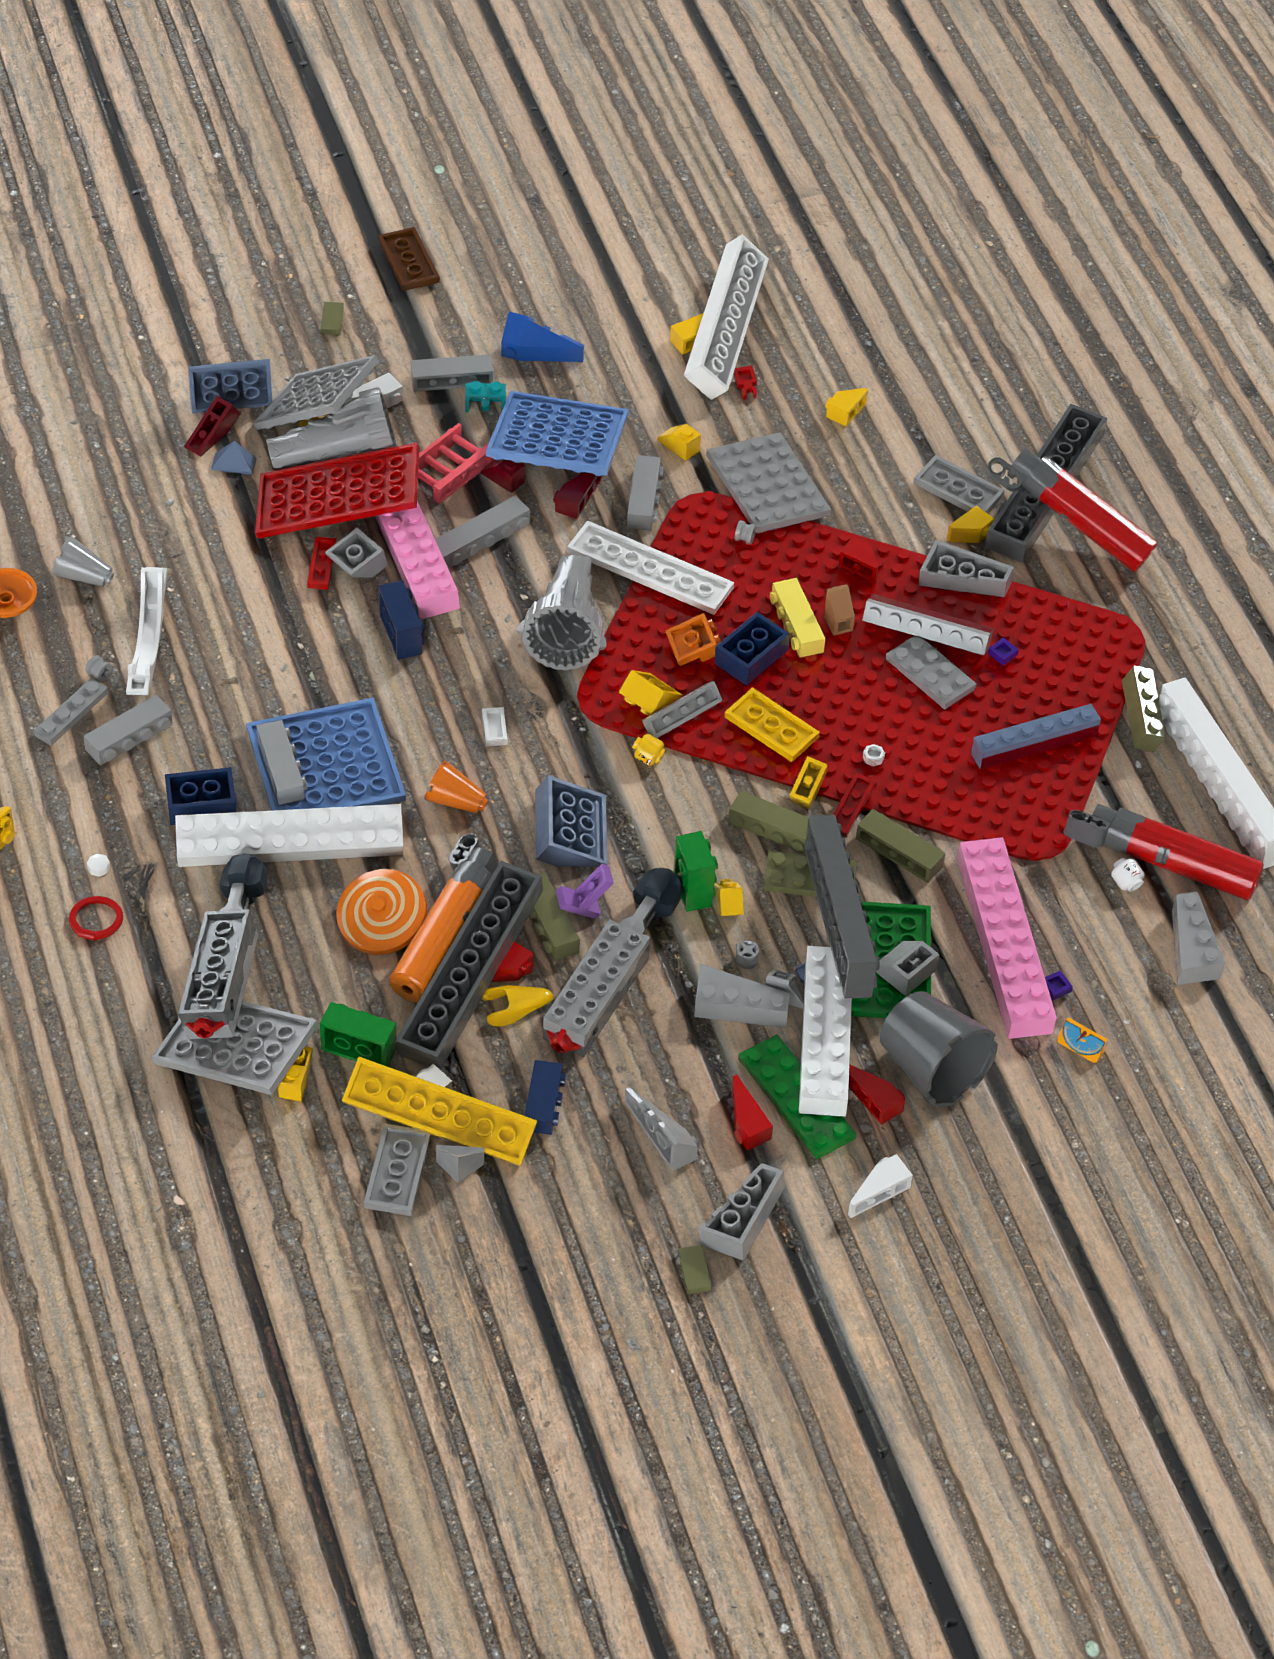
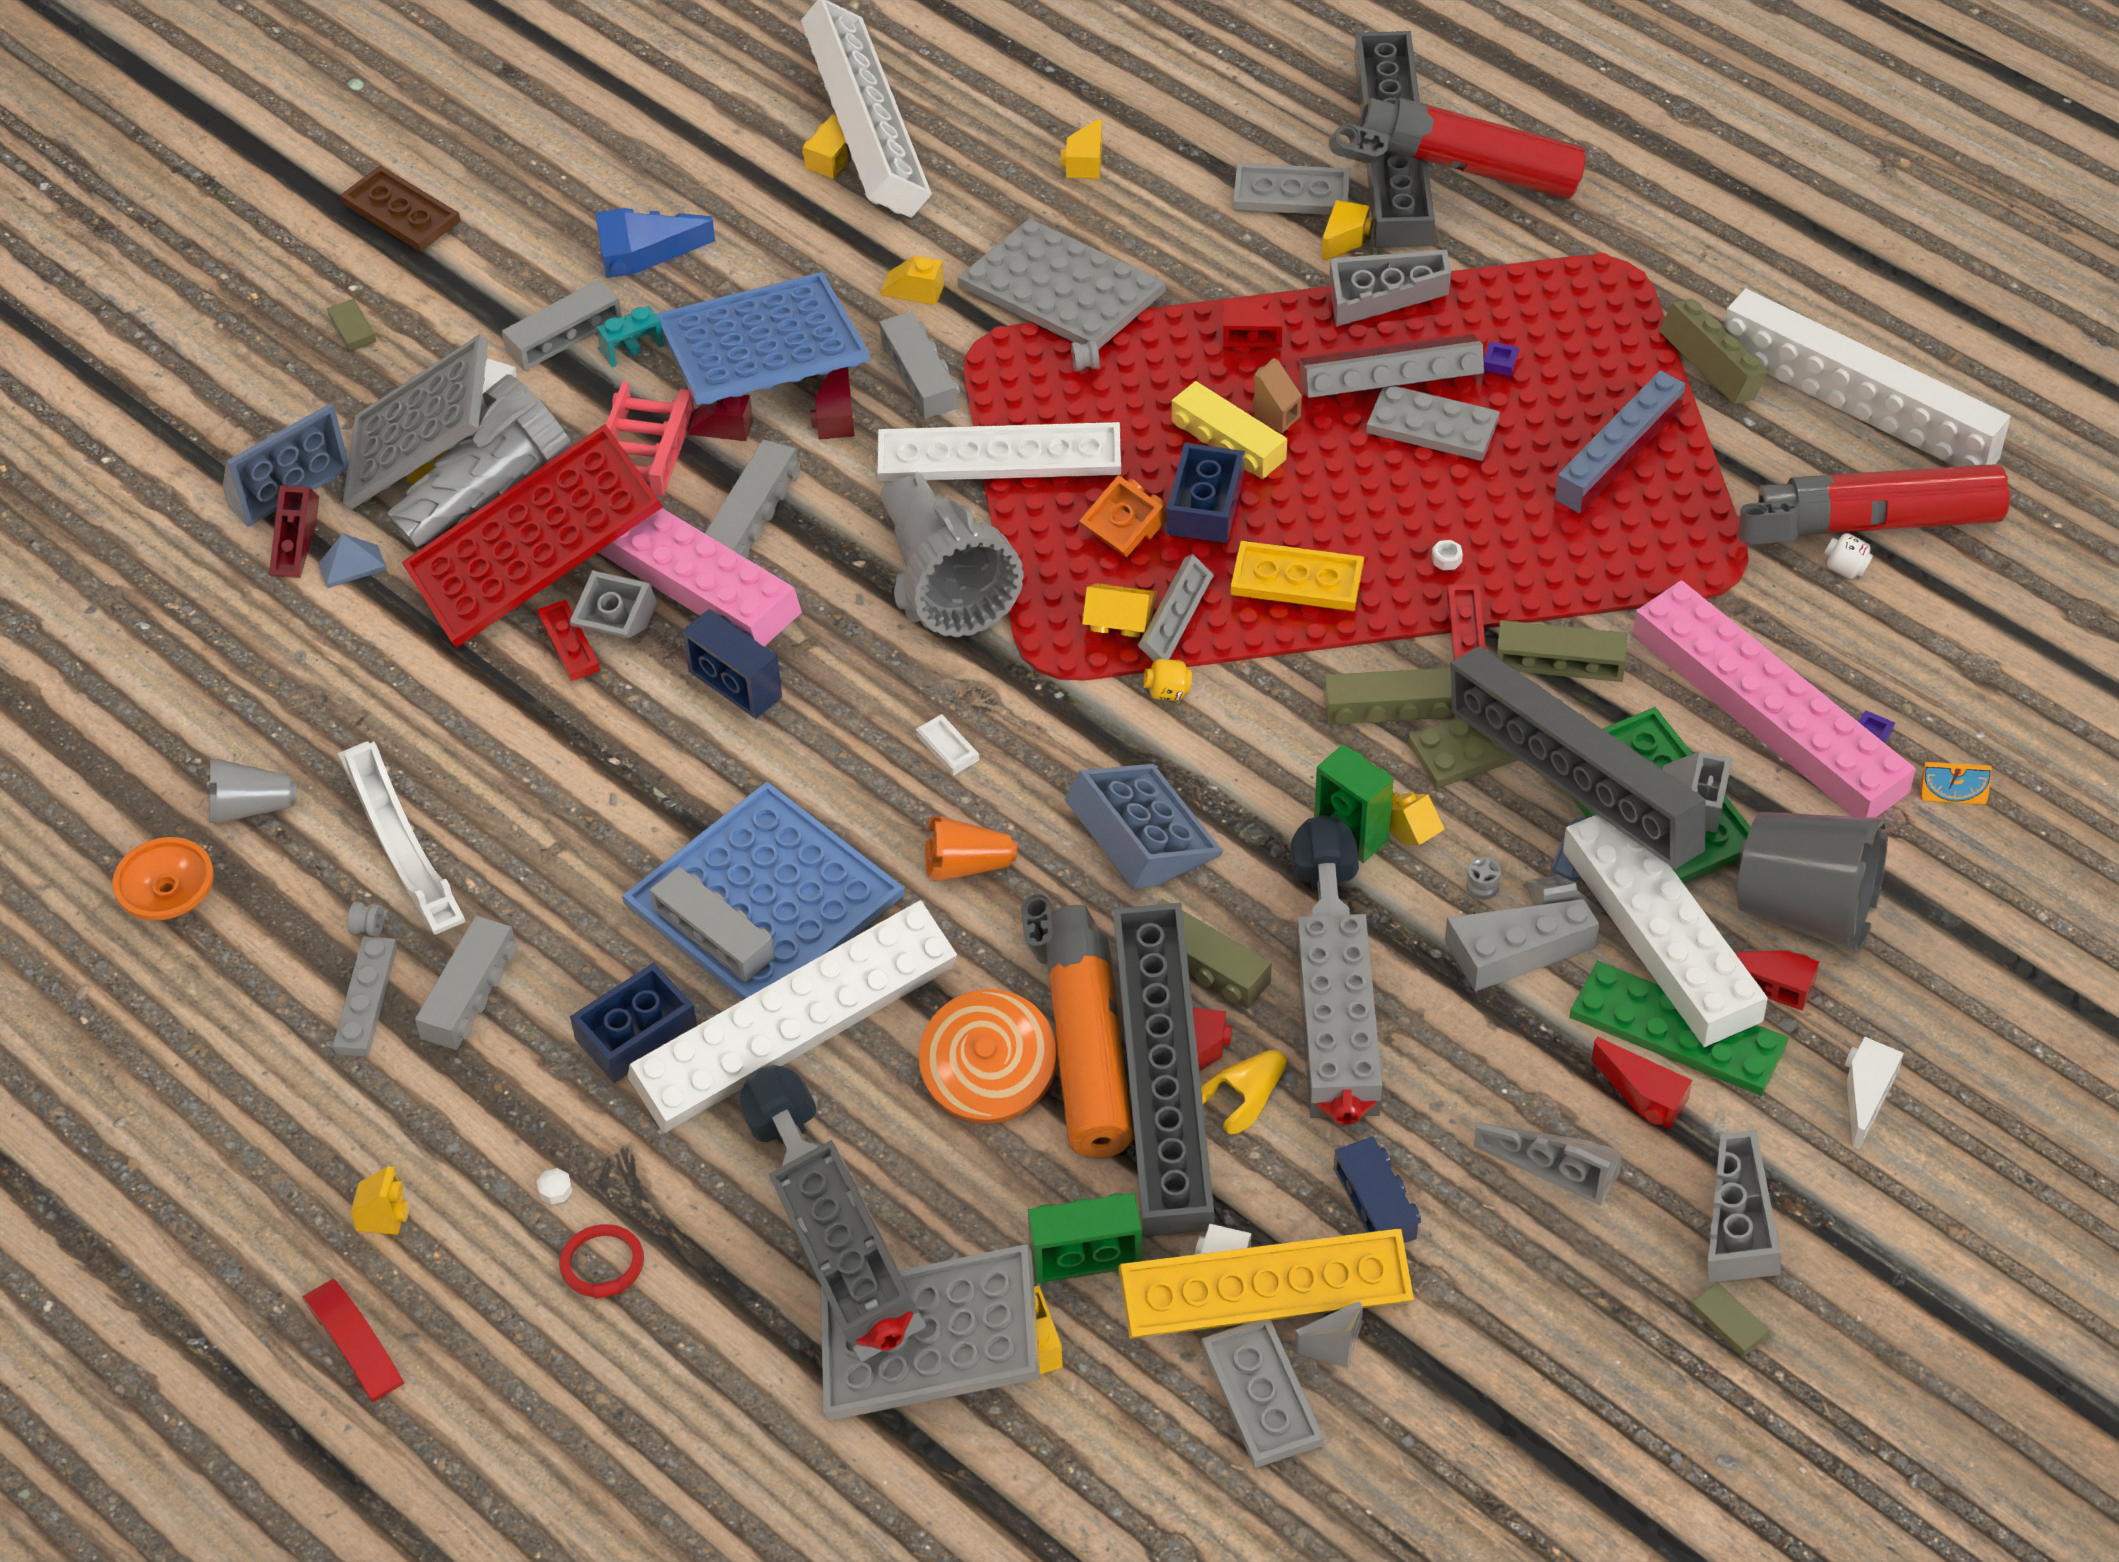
camera: 25 degrees left, 0 degrees up
medium lavender bracket [556,864,614,919] -> none
red plate [733,365,757,400] -> none
yellow brick [789,756,828,810] -> none
light grey wedge [1172,891,1225,985] -> none

